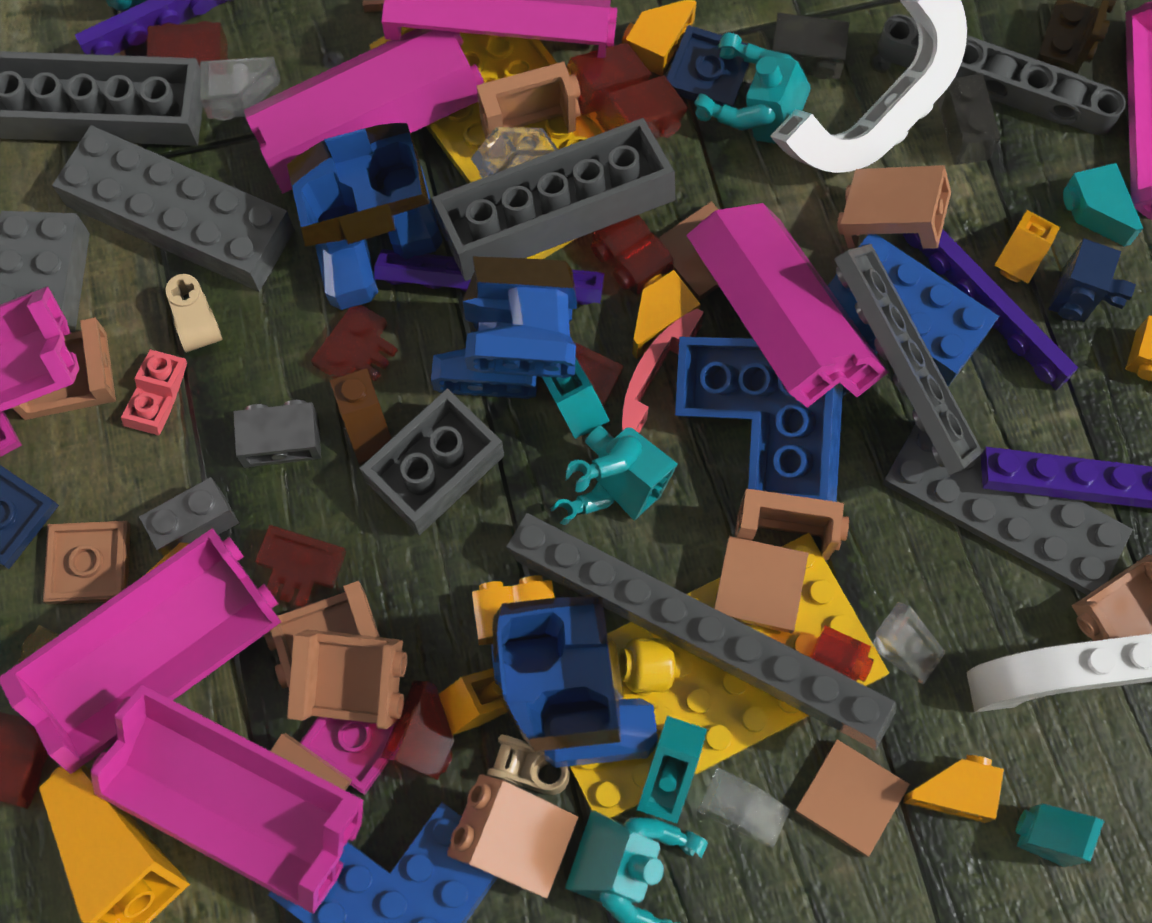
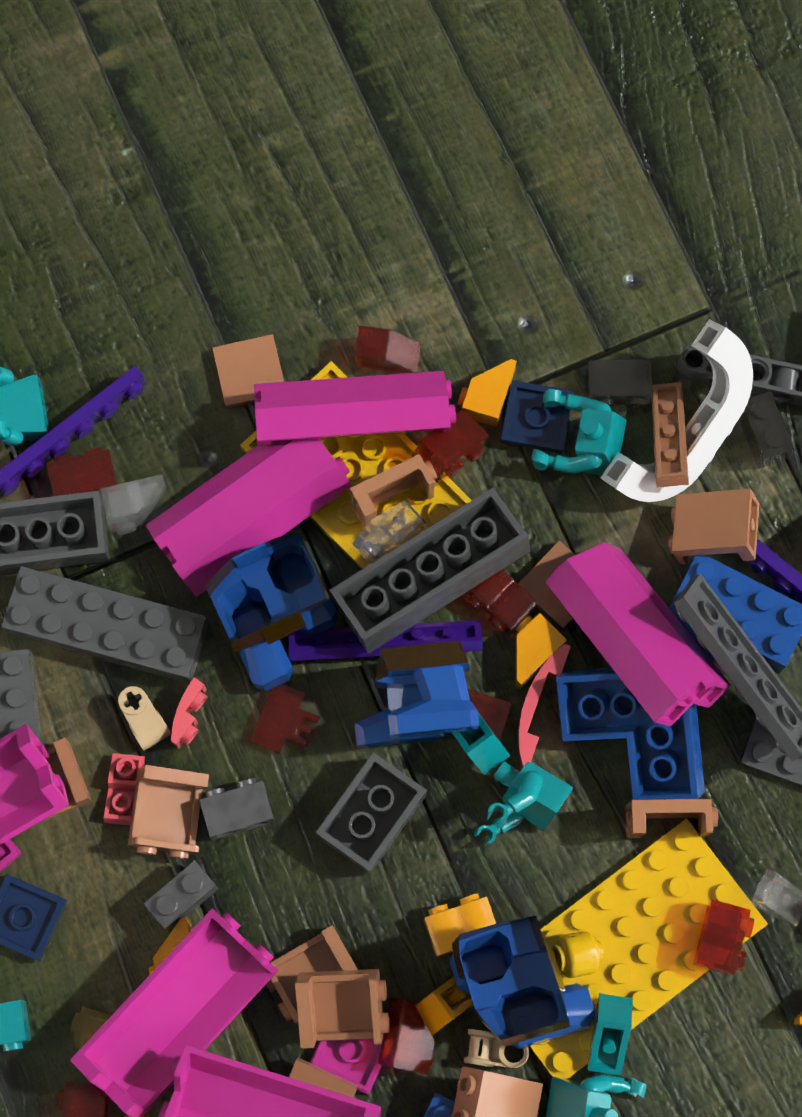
camera: 10 degrees left, 5 degrees up
nougat tile [43,521,131,605] -> none
clear red hinge [255,525,346,607] -> none
reddish brown slope [330,368,391,465] -> none
dark grey brick [506,513,896,750] -> none
clear red brick [596,75,688,138] -> none
clear slope [697,768,790,848] -> none
nougat tile [714,536,809,634] -> none
nougat tile [794,739,910,858] -> none
none -> nougat panel [128,765,209,859]
none -> coral slope [171,677,207,749]
none -> nougat tile [651,382,689,488]

